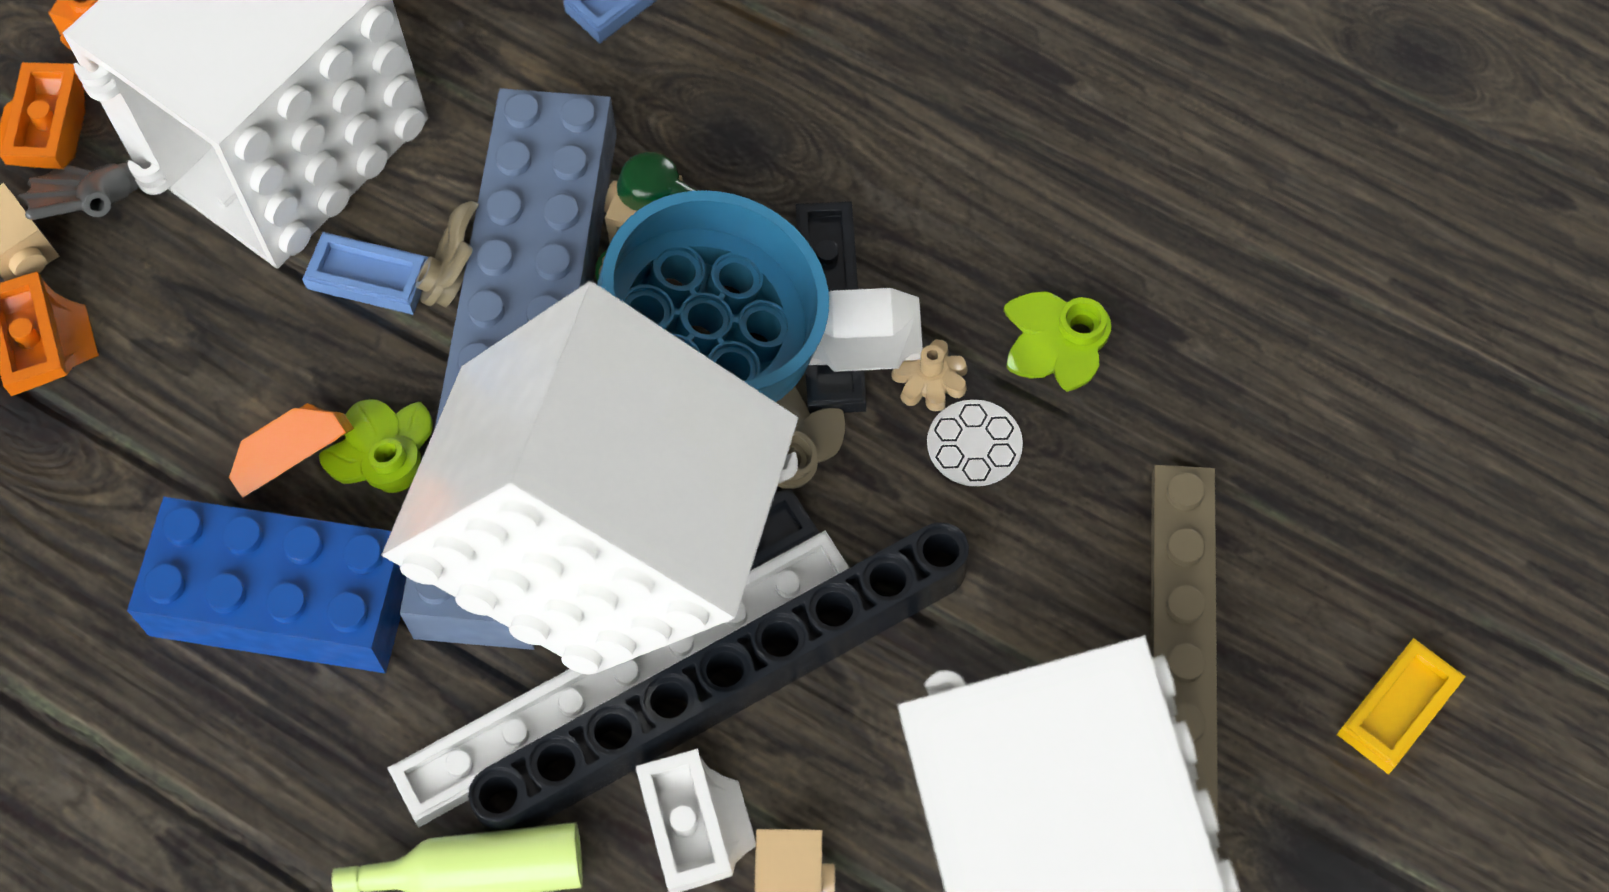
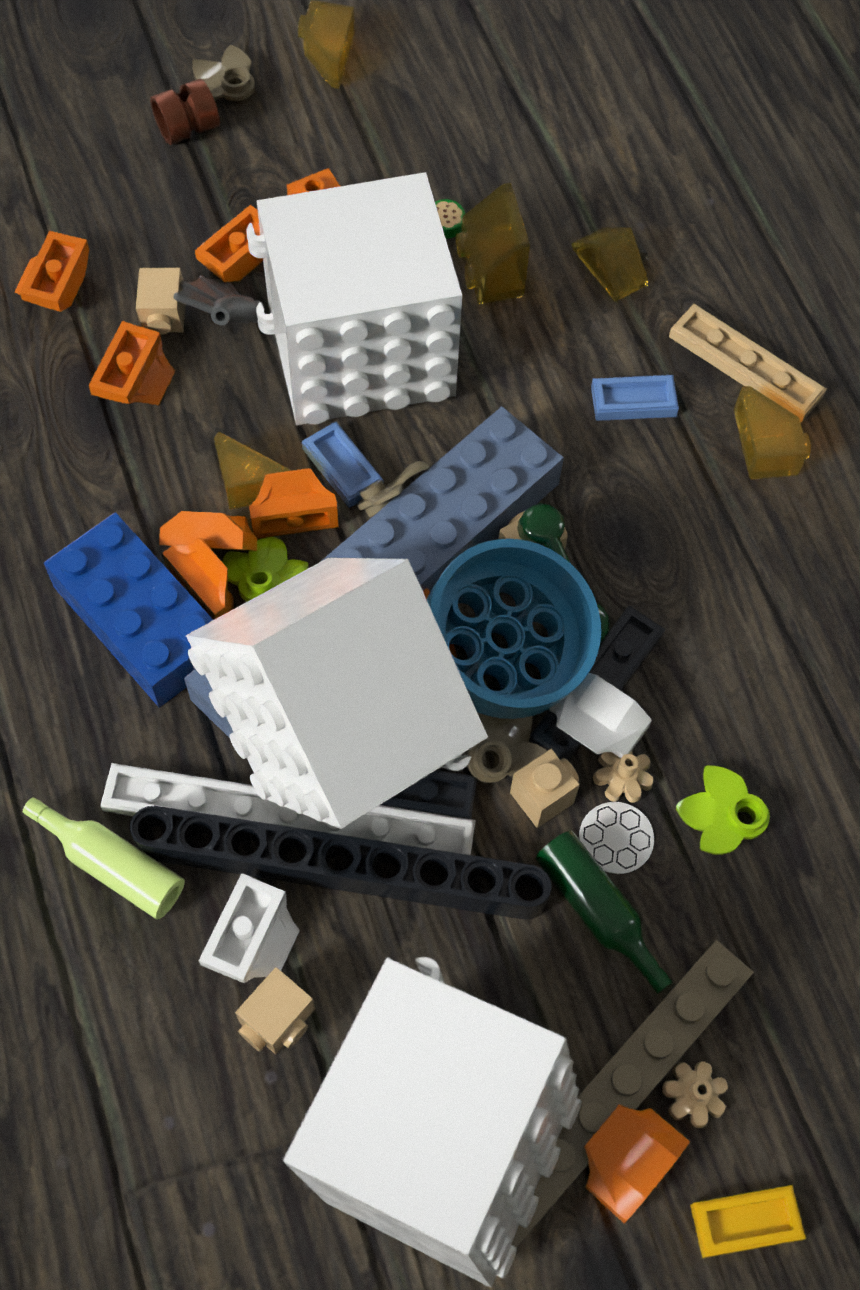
camera: 35 degrees right, 0 degrees up
none -> orange slope [162,538,234,620]
none -> clear yellow slope [214,432,290,510]
none -> orange slope [249,468,339,539]
none -> tan brick [510,749,579,828]
none -> dark green piece [535,830,673,994]
none -> orange slope [584,1104,690,1223]
none -> tan plant [662,1061,728,1128]

